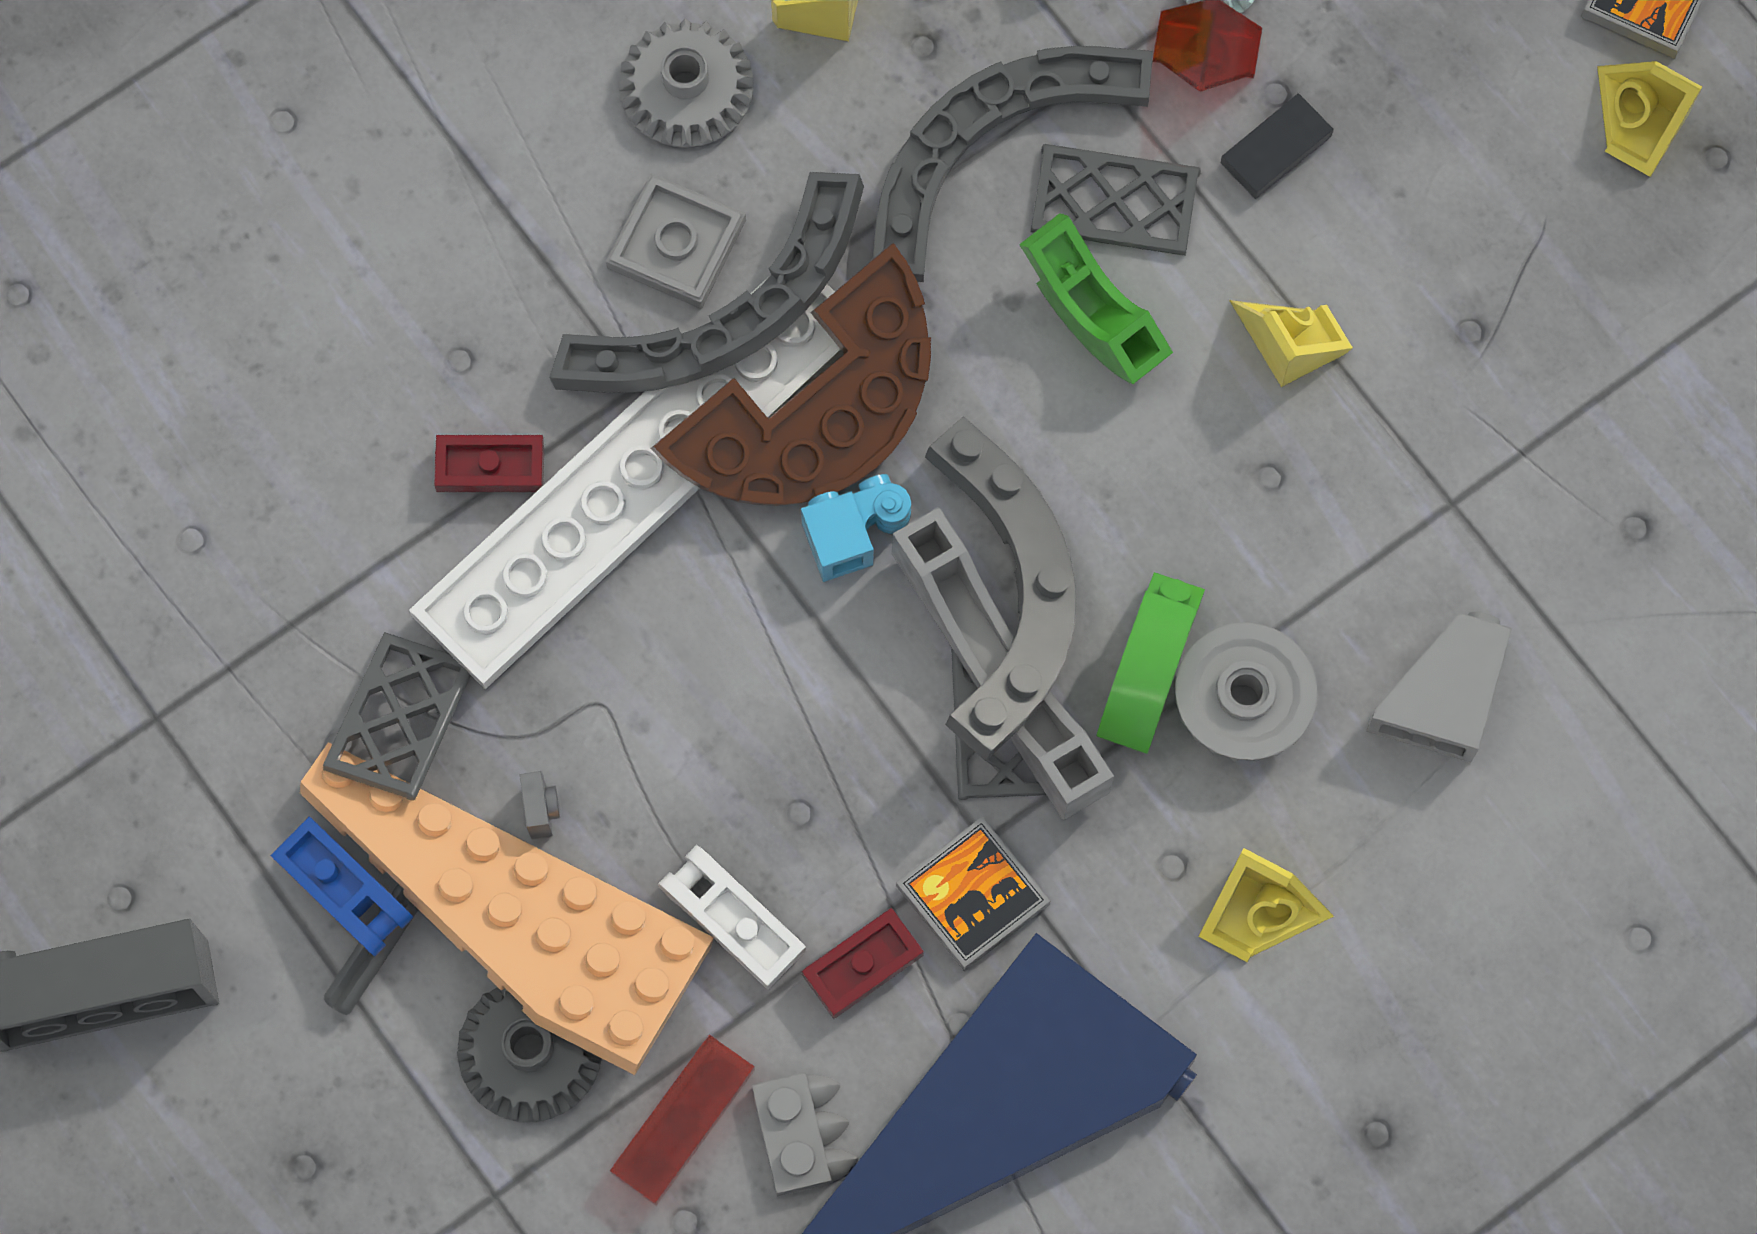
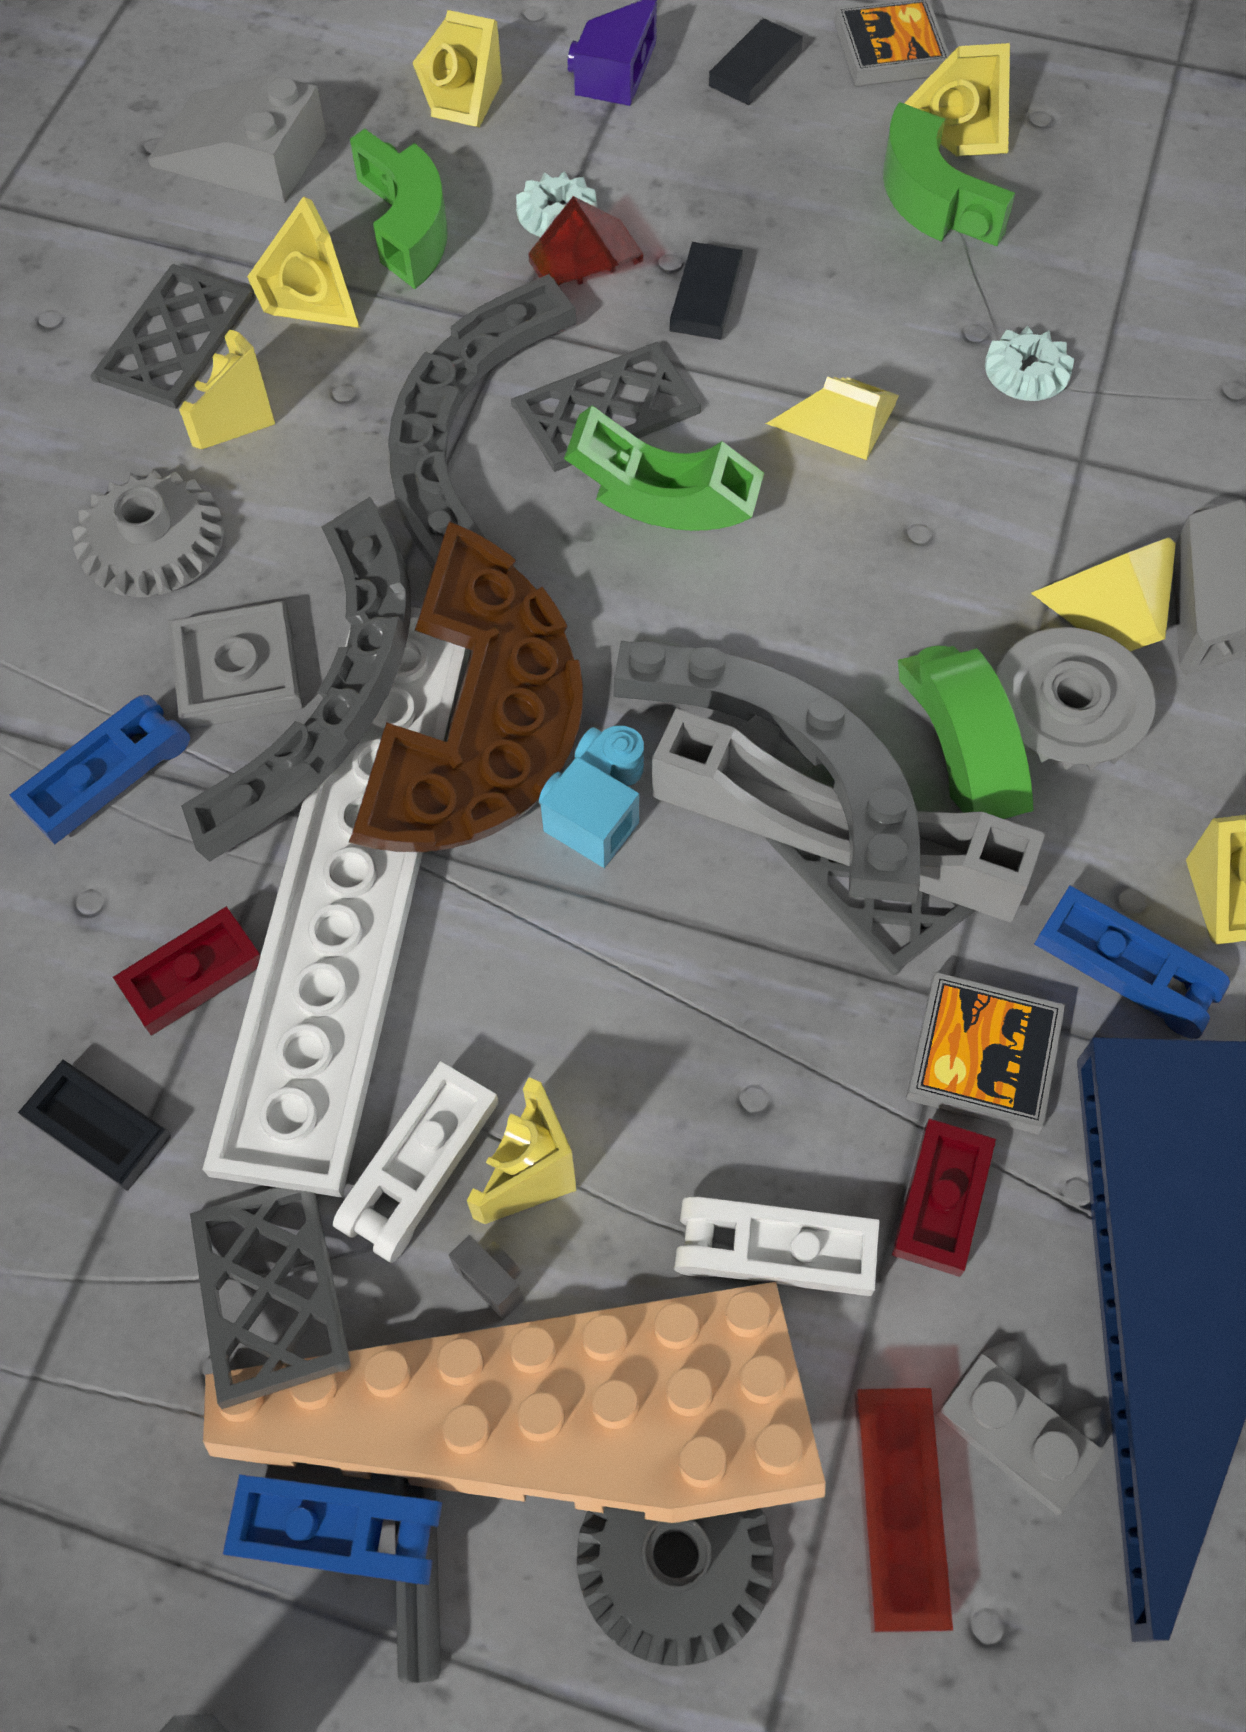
camera: 35 degrees left, 10 degrees down
none -> blue plate [9,694,190,845]
none -> black tile [18,1059,171,1191]
none -> white plate [333,1061,499,1263]
none -> light yellow slope [467,1077,577,1224]
none -> bright green arch [883,102,1015,247]
none -> light aqua gear [985,325,1074,401]
none -> light yellow slope [1031,537,1176,651]
none -> blue plate [1034,885,1230,1039]

